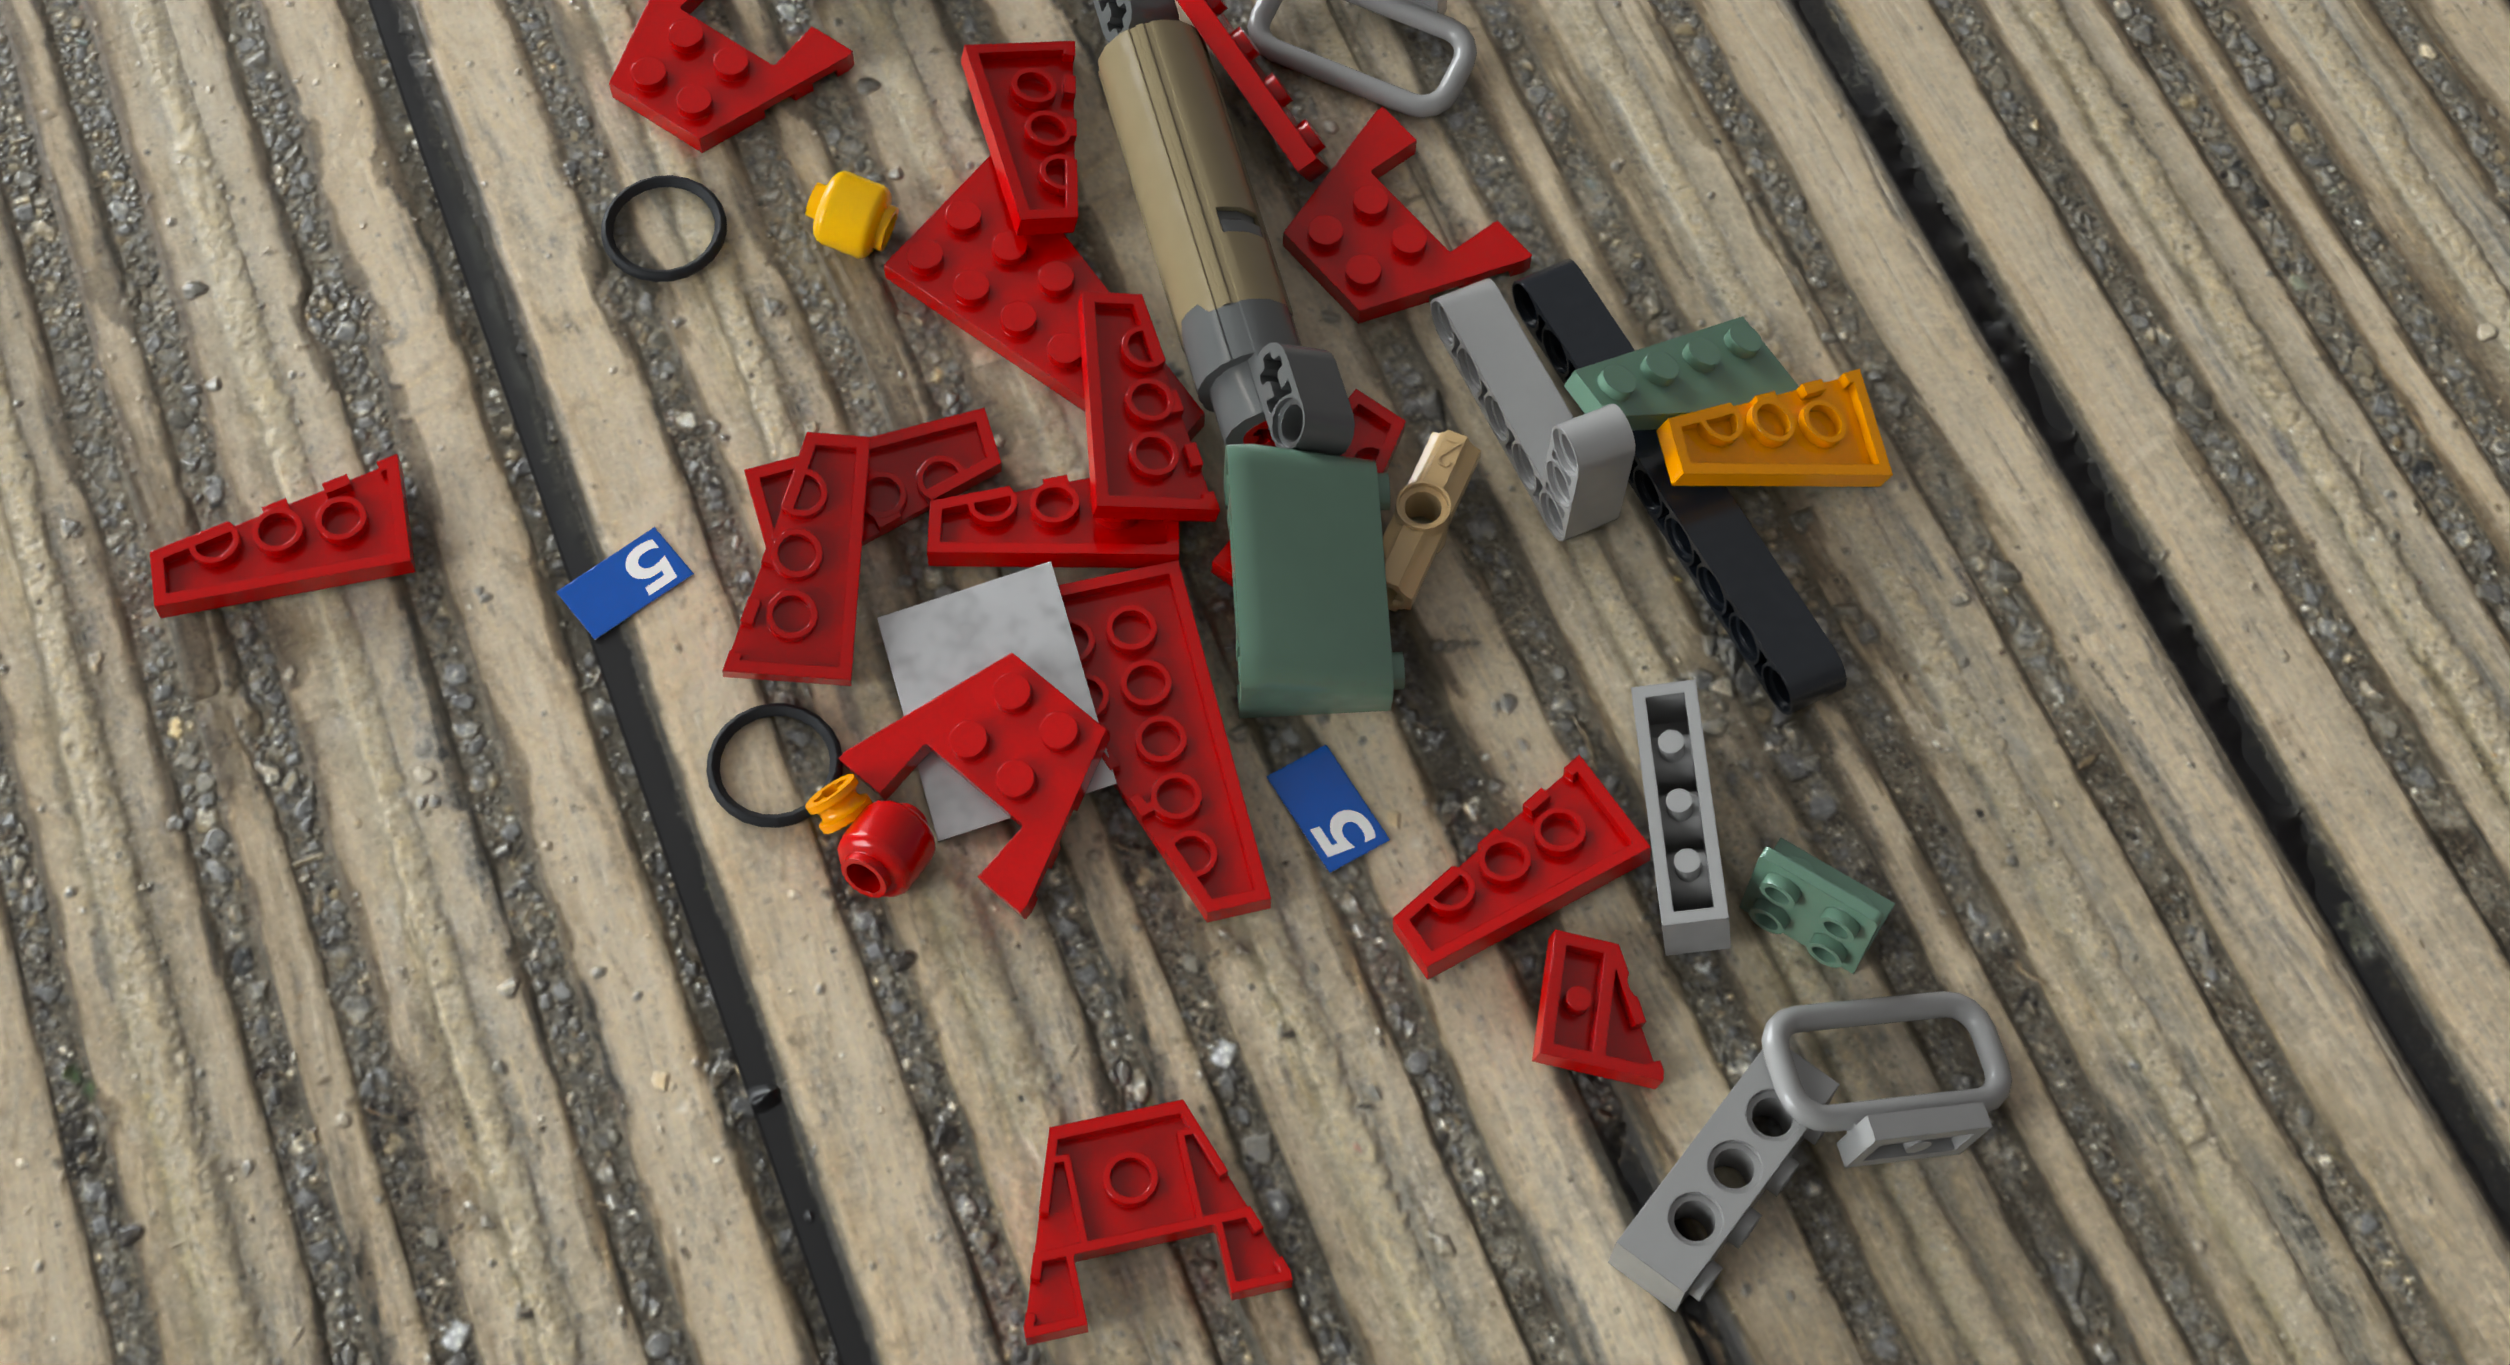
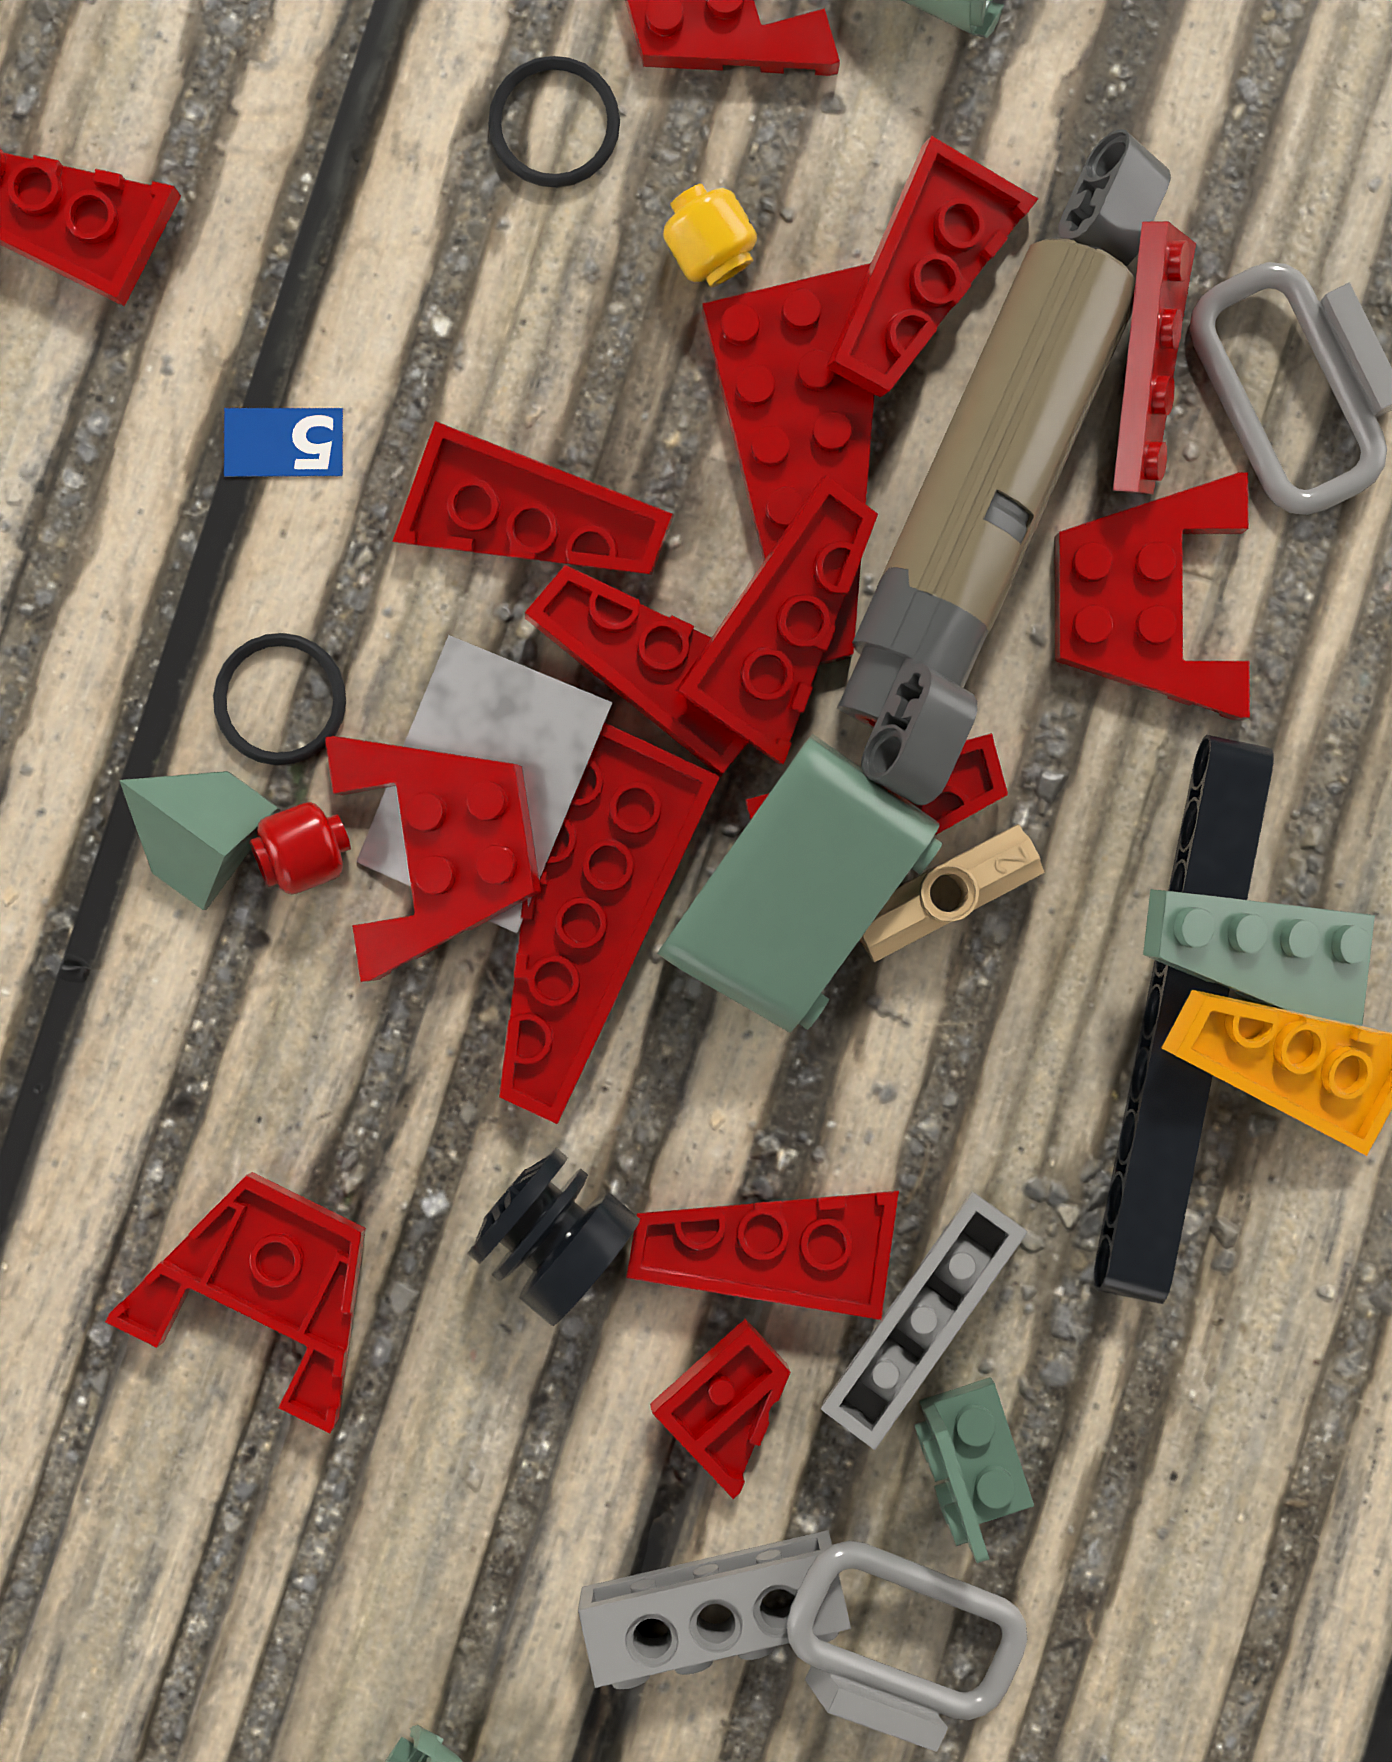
camera: 35 degrees right, 25 degrees up
red wing [722,432,870,686] -> none
light orange bush [805,774,872,834] -> none
blue sticker [1266,745,1390,873] -> none
light grey beam [1431,278,1635,542] -> none
none -> sand green slope [119,771,280,910]
none -> black wheel [467,1148,640,1326]

